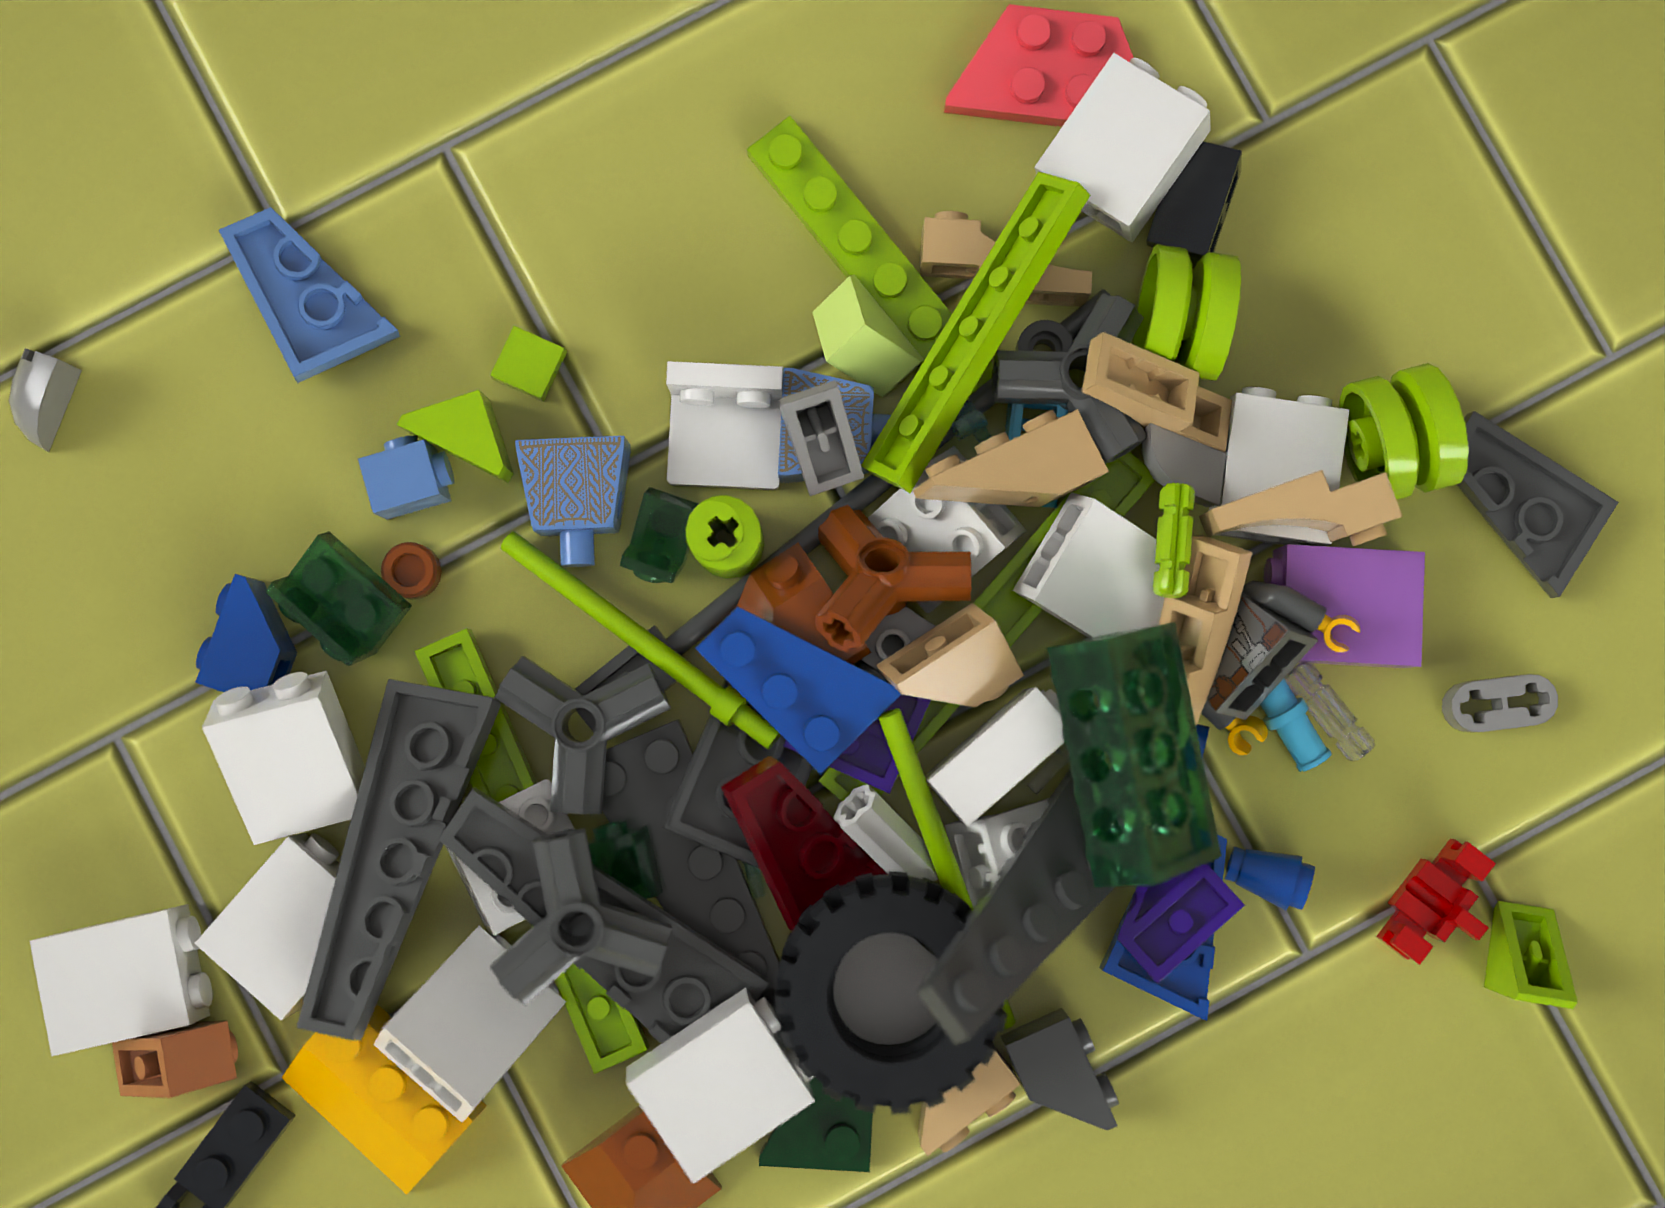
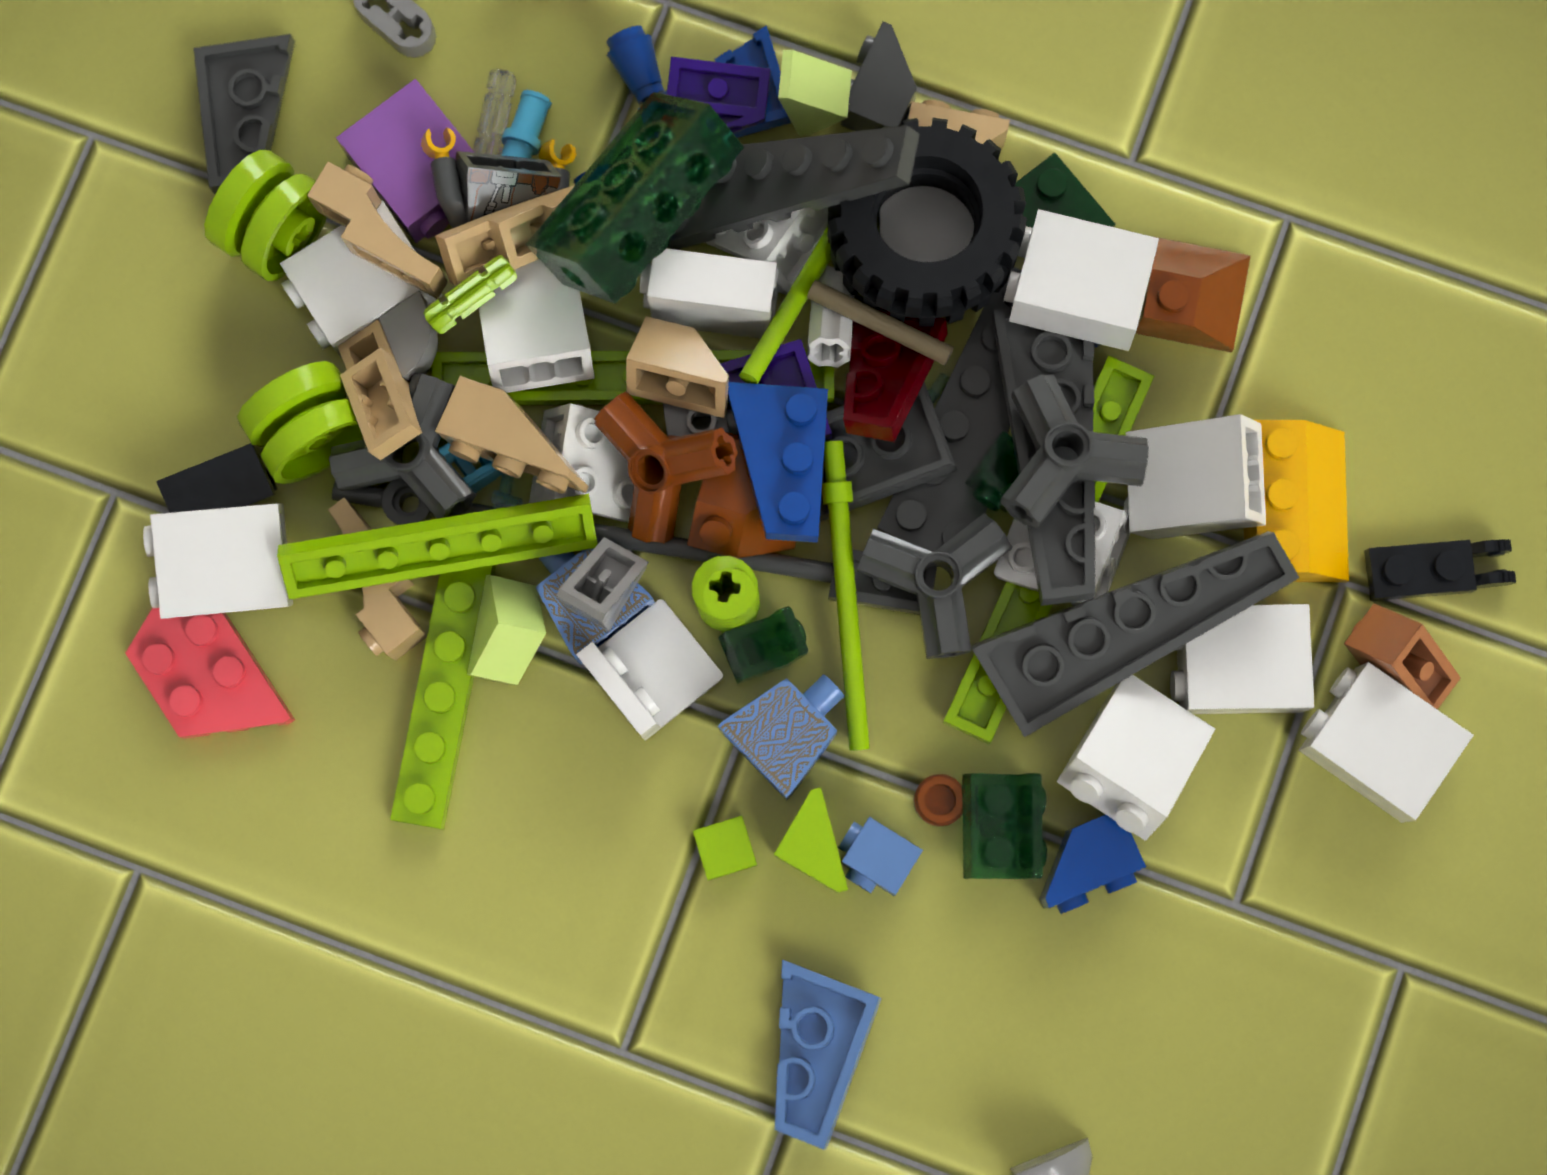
camera: 125 degrees left, 5 degrees down
none -> yellowish green slope [778,50,852,136]
none -> dark tan bar [807,280,954,365]

